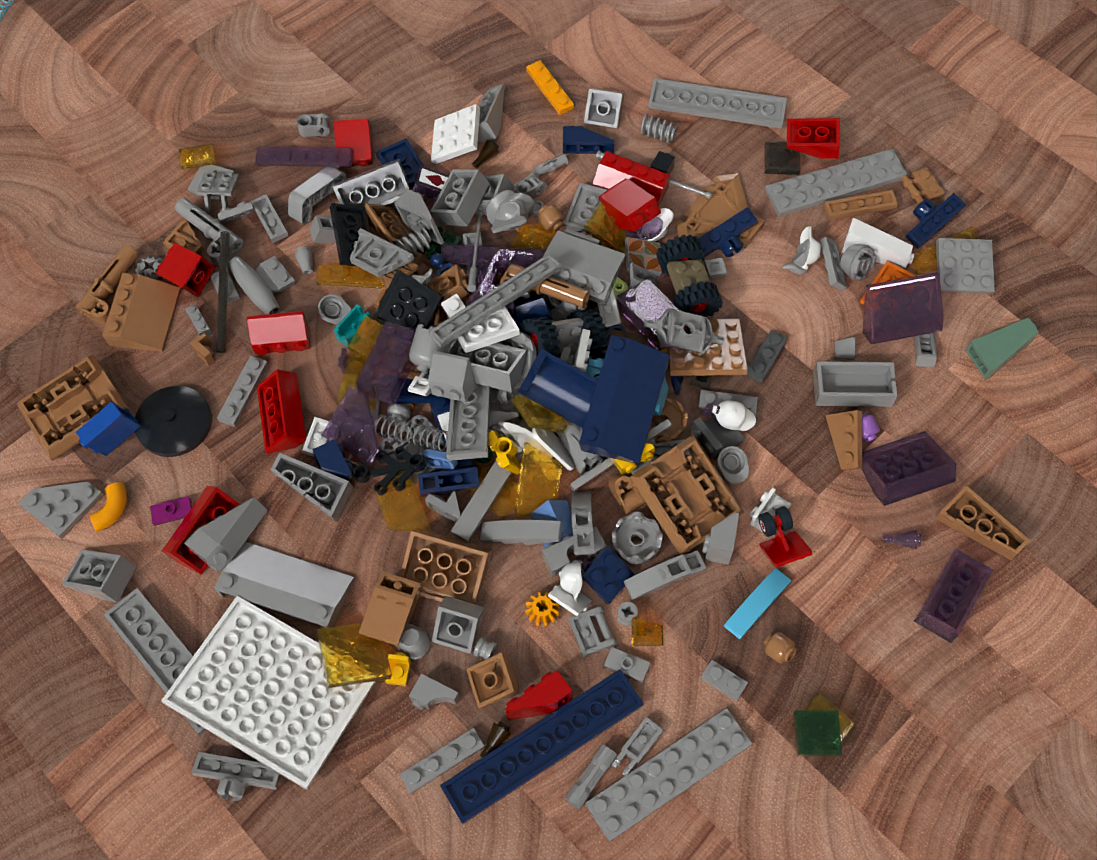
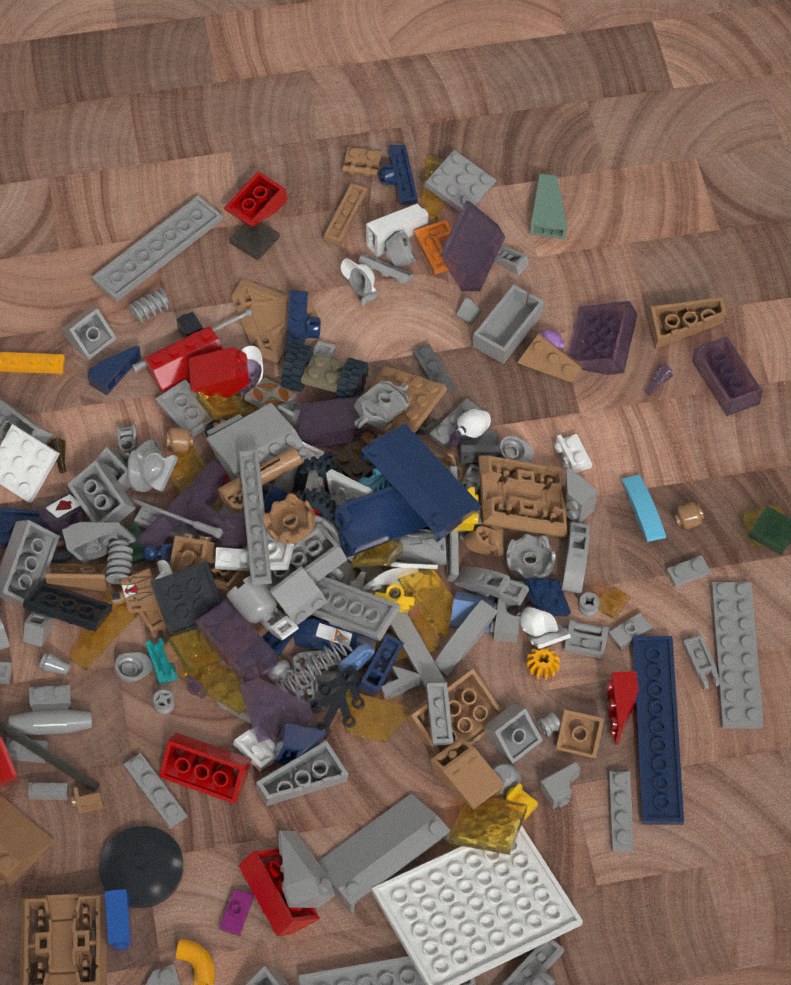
camera: 60 degrees left, 5 degrees down
slope [247,311,310,355] -> none
light grey wing [350,228,414,277] -> none
dark brown cone [480,721,511,758] -> none
light grey pin [533,154,568,177] -> none
light grey axle [565,744,617,810] -> none
red plate [758,506,812,568] -> none
light grey plate [765,148,908,217] -> none
none -> light grey wheel [153,689,174,715]
none -> medium nougat plate [263,494,315,544]
none -> light grey plate [426,682,453,745]

